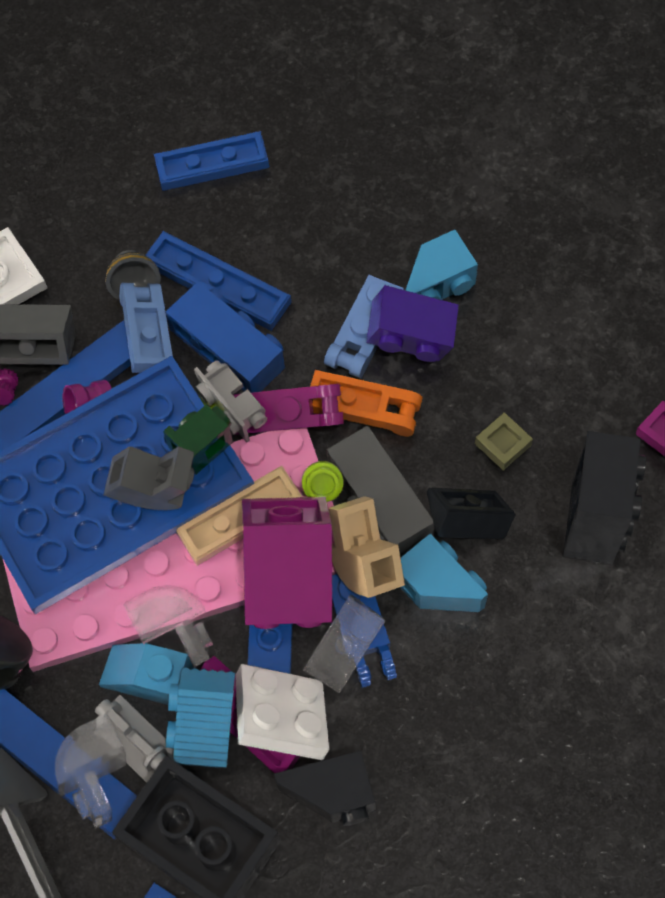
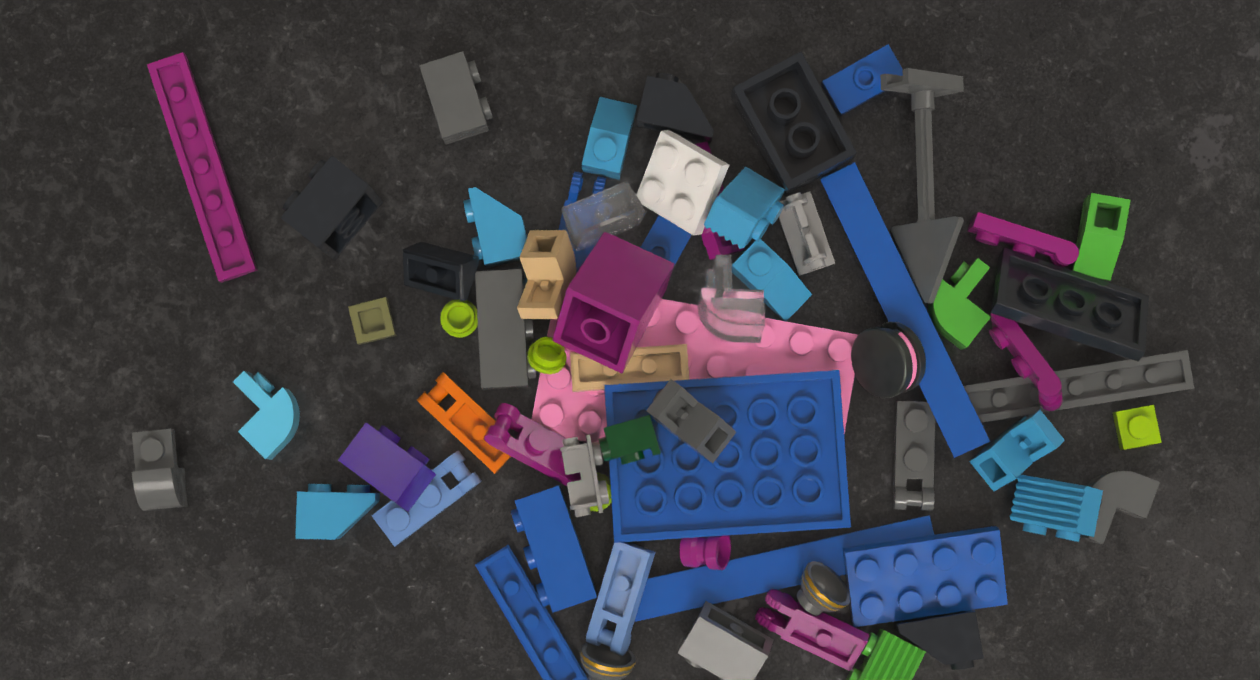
camera: 155 degrees left, 20 degrees up
clear brick [55,714,126,829] -> none
none -> dark grey brick [132,428,188,511]
none -> medium azure brick [233,371,300,460]
none -> dark grey brick [419,51,493,144]
none -> lime plate [440,299,478,338]
none -> dark azure slope [582,97,637,180]

